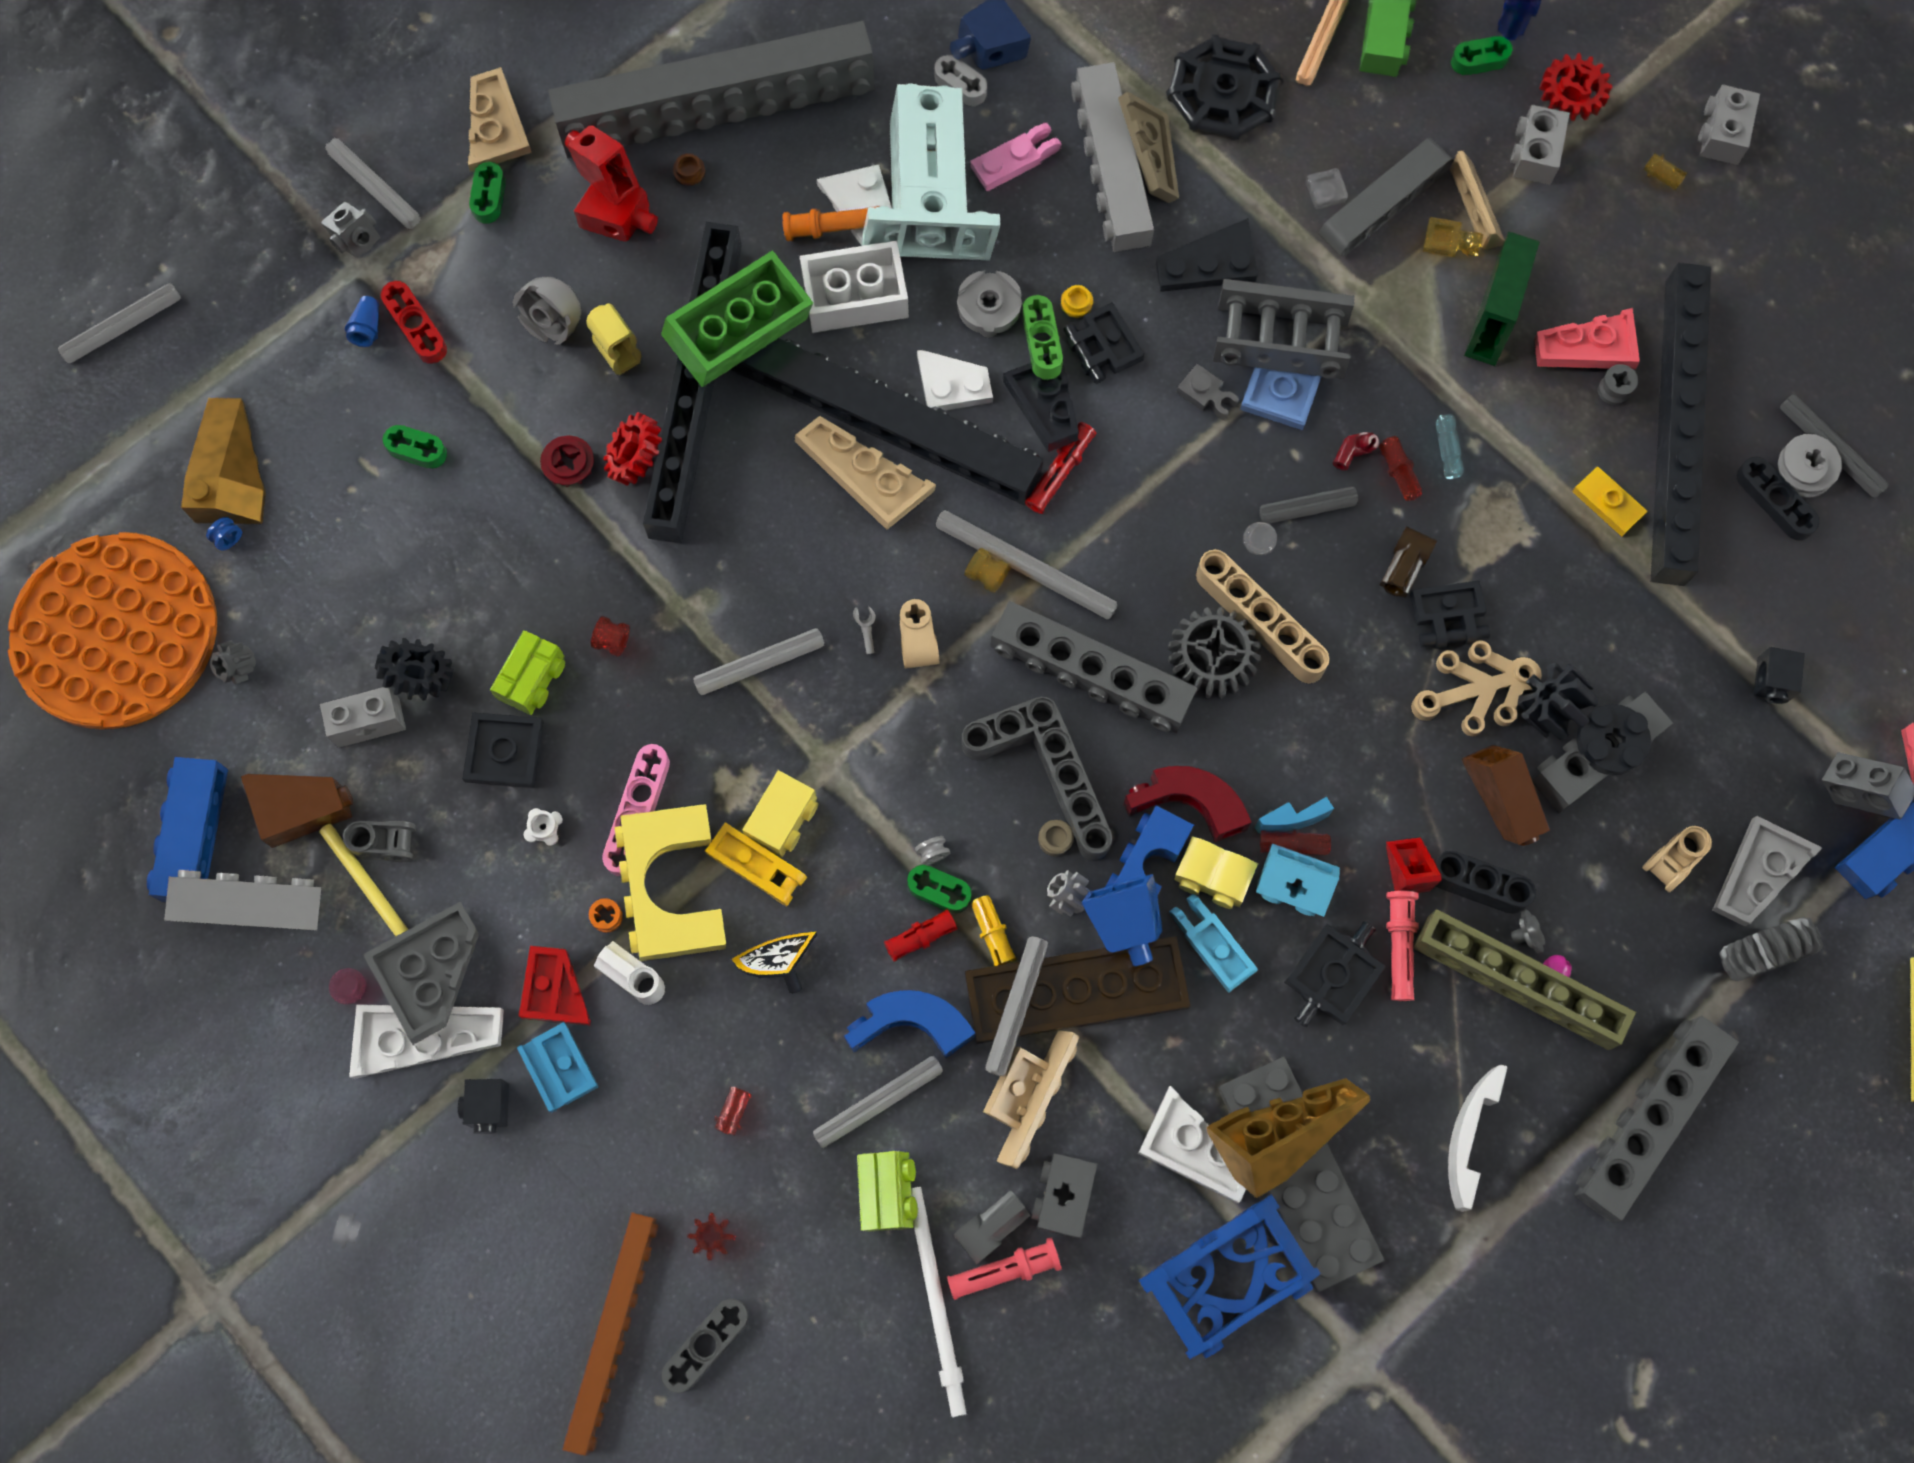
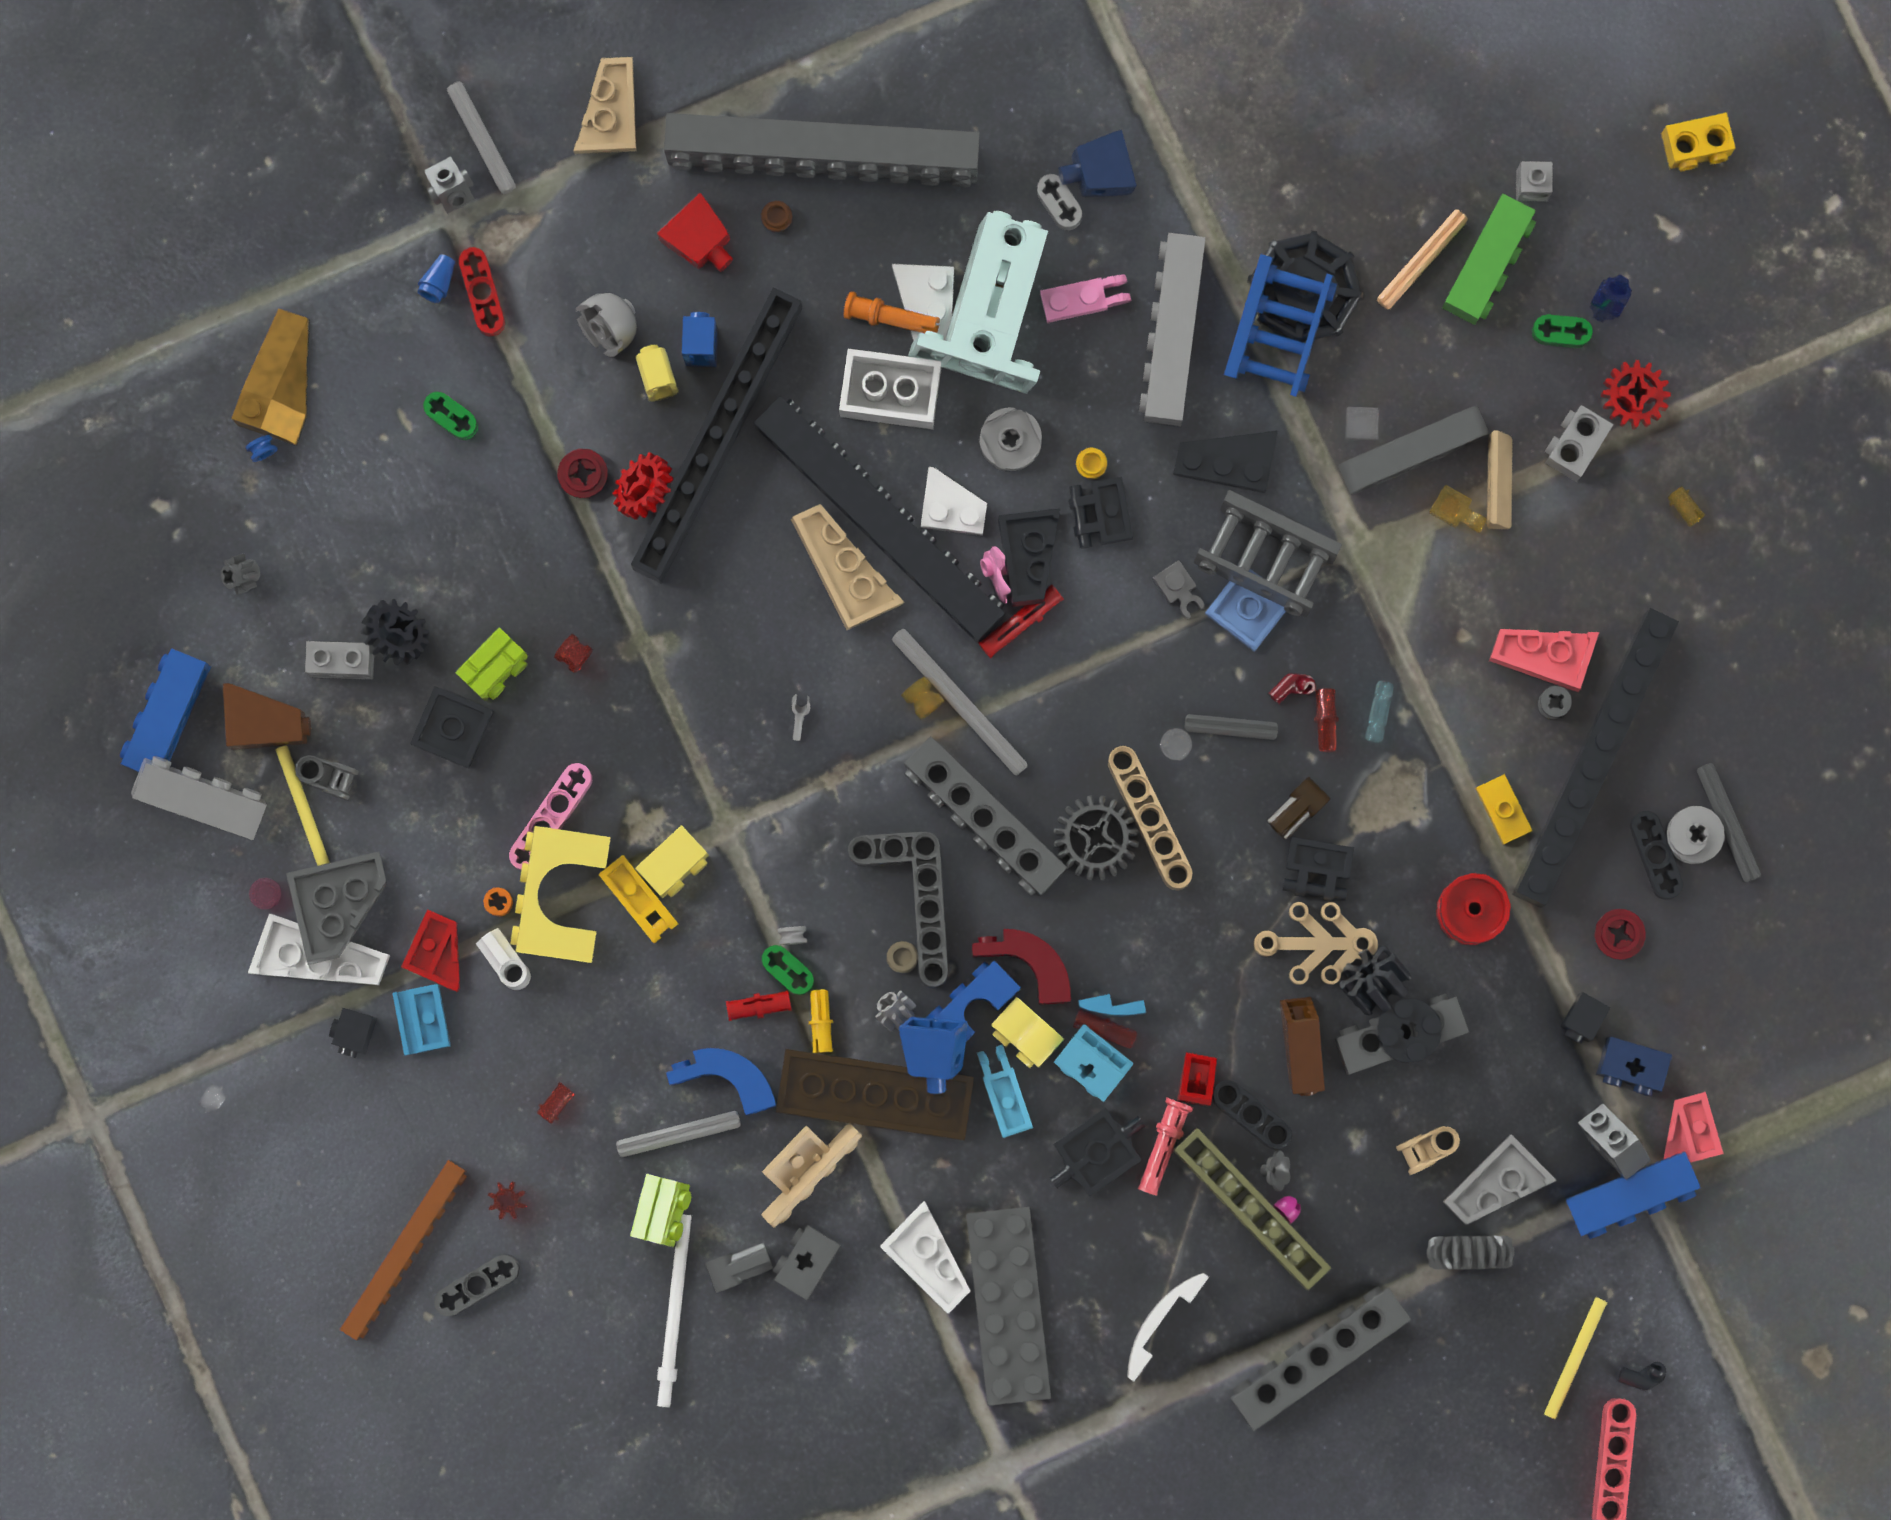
camera: 20 degrees right, 10 degrees up
orange tile [8,532,217,729] -> none
light grey axle [58,283,181,363] -> none
green beam [469,162,506,224] -> none
white plate [524,808,563,846] -> none
red torso [565,125,639,206] -> none
bright green brick [661,250,814,387] -> none
light grey axle [694,628,824,695] -> none
shield [732,932,817,994] -> none
tan piece [900,599,939,669] -> none
coral pin [947,1237,1062,1300] -> none
light grey axle [985,937,1048,1076] -> none
bright green beam [1022,295,1063,380] -> none
dark tan wing [1118,92,1179,203] -> none
blue fence [1139,1194,1321,1359] -> none
pearl gold wedge [1206,1078,1370,1198] -> none
dark green slope [1464,231,1540,366] -> none
light grey brick [1698,85,1760,165] -> none
none -> blue brick [682,312,718,367]
none -> bright pink plate [980,546,1011,604]
none -> blue fence [1224,254,1337,397]
none -> red wheel [1436,873,1511,946]
none -> dark red gear [1594,909,1646,960]
none -> dark blue brick [1596,1037,1672,1097]

